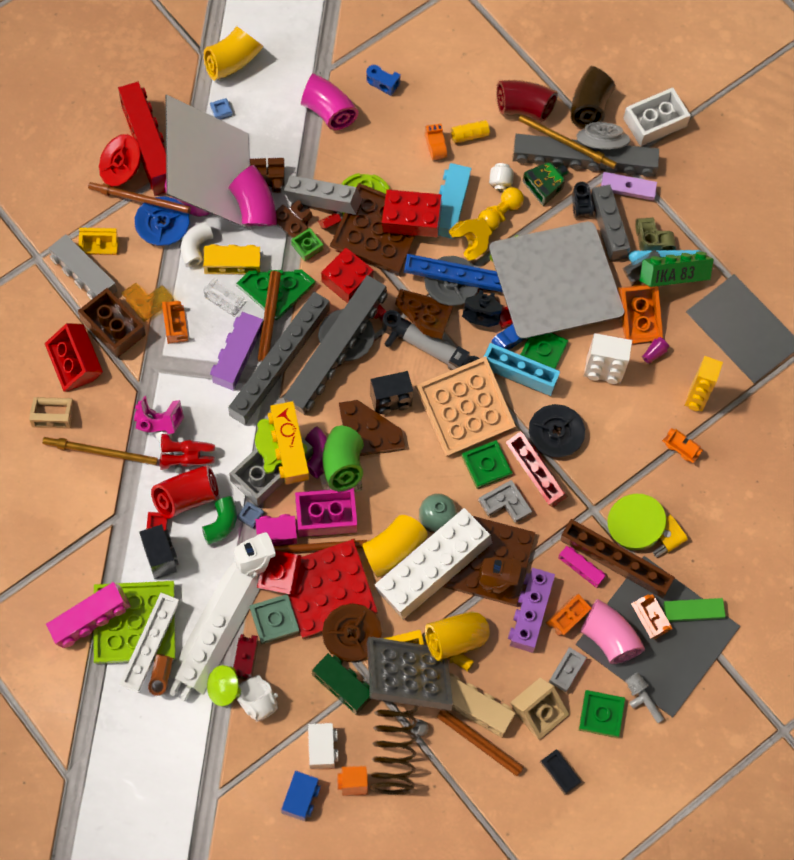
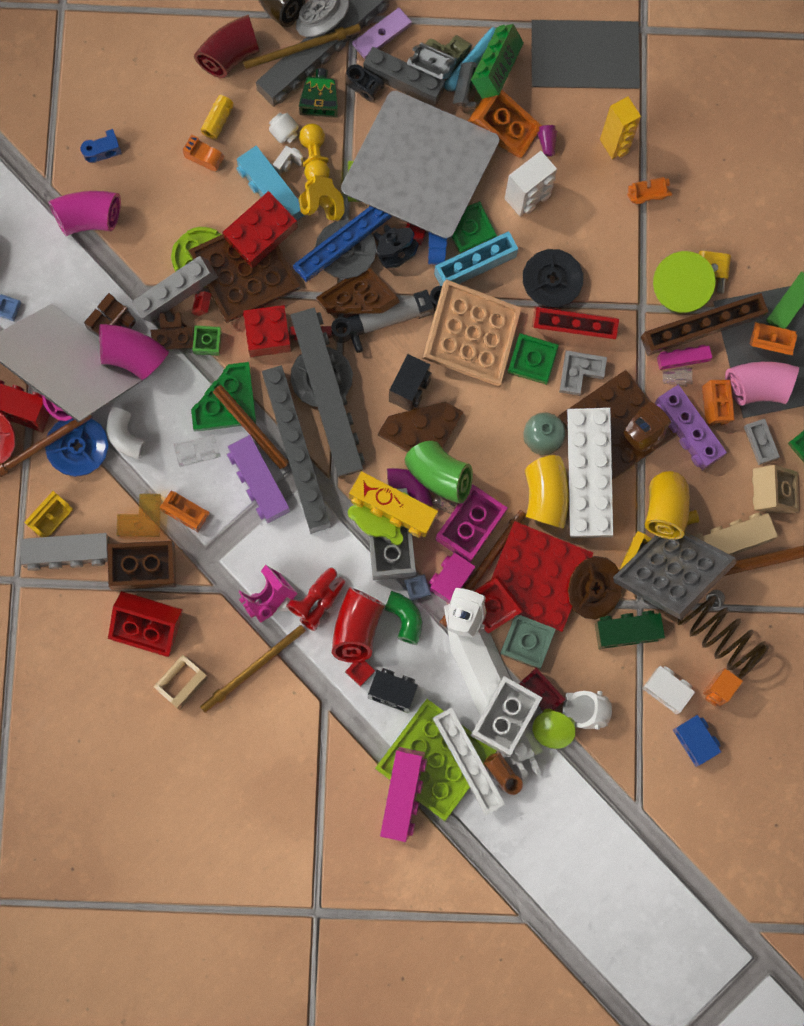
camera: 50 degrees left, 10 degrees up
yellow brick [203,244,261,275] -> none
none -> white bracket [273,146,304,176]
none -> dark grey hinge [407,42,457,80]
none -> white brick [471,676,542,757]
none -> clear cone [663,366,693,387]

